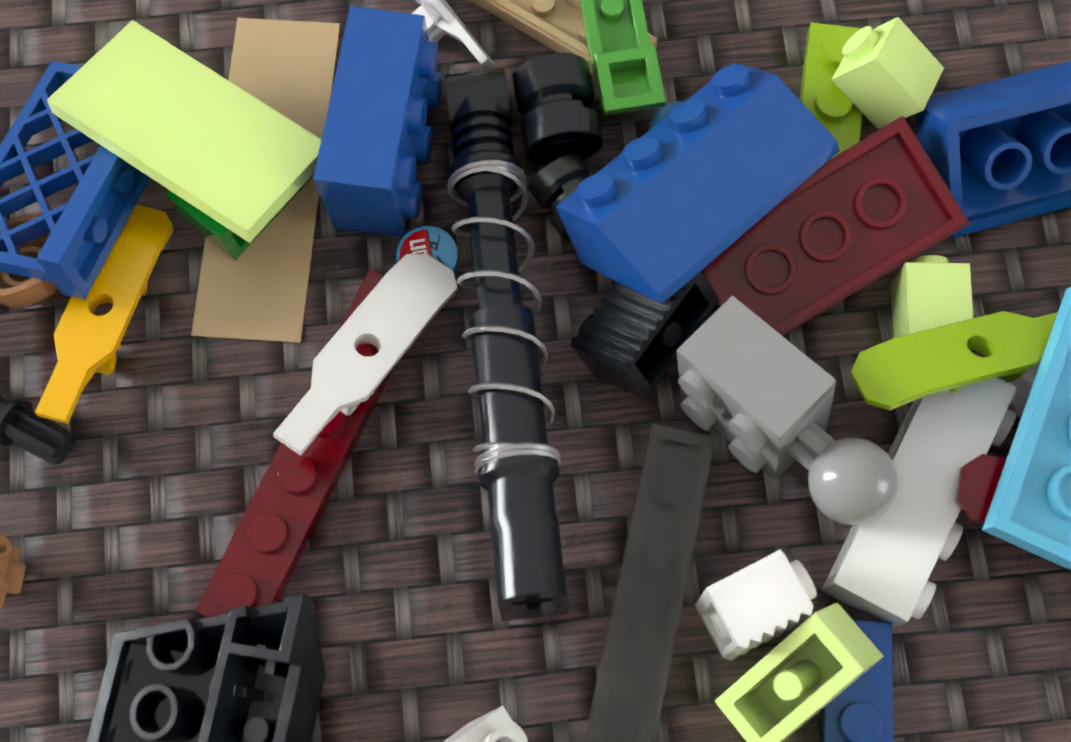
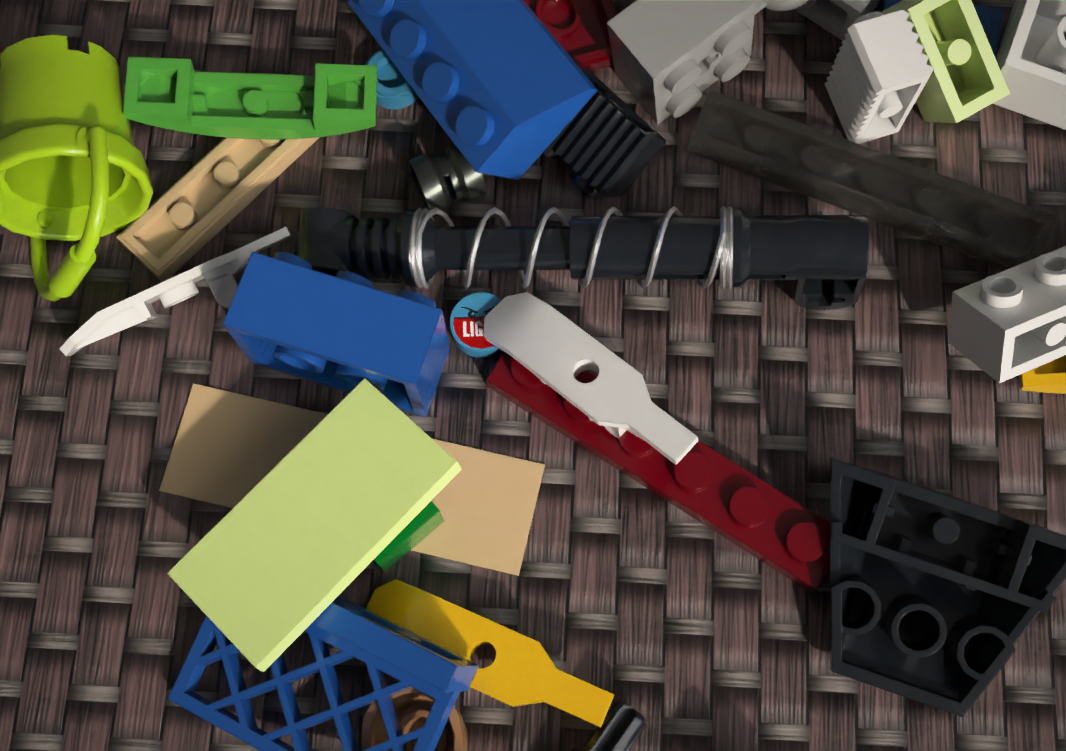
camera: 85 degrees left, 0 degrees up
black wheel [512,53,603,166] -> none

